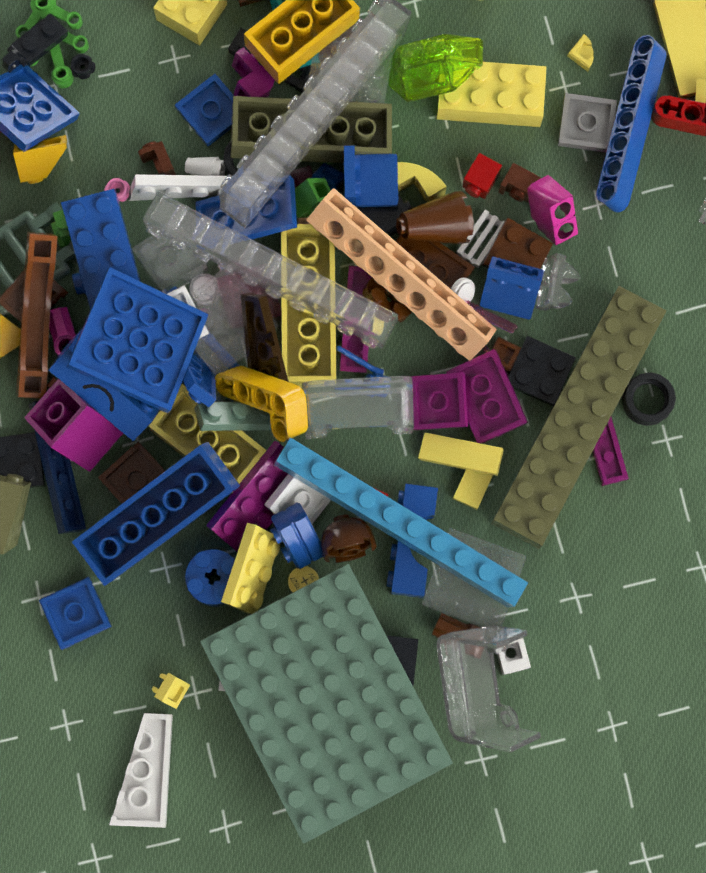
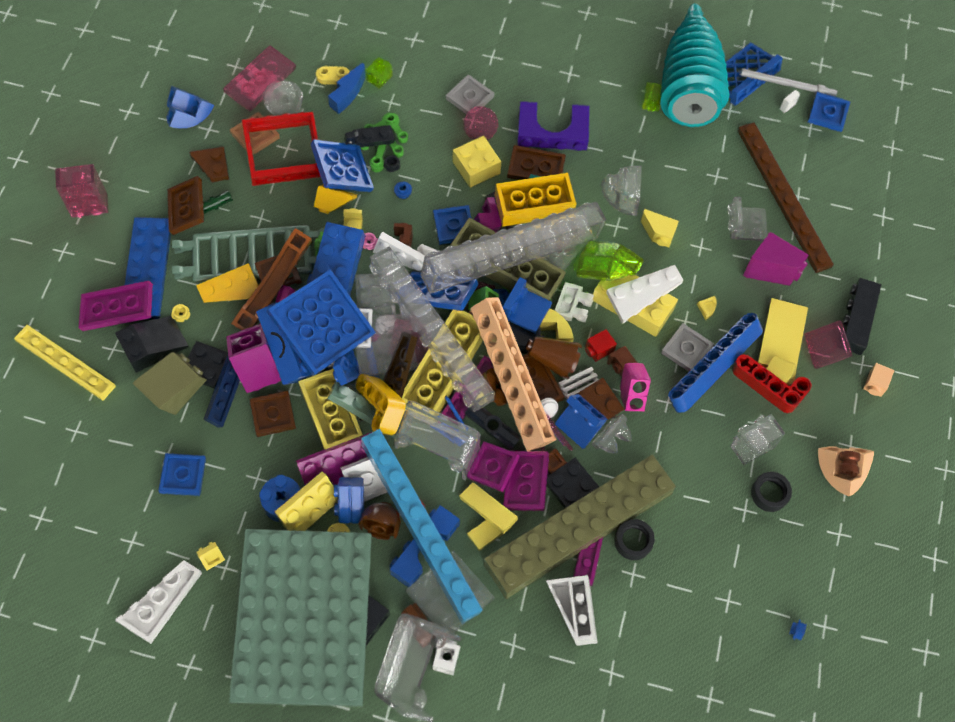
camera: 25 degrees right, 15 degrees down
blue brick [72,442,240,586] -> none
none -> light yellow bracket [343,208,363,230]
none -> blue plate [394,182,412,199]
none -> black piece [464,401,521,450]
none -> white wedge [546,575,598,646]
none -> white plate [554,282,594,323]
none -> white wing [606,265,683,324]

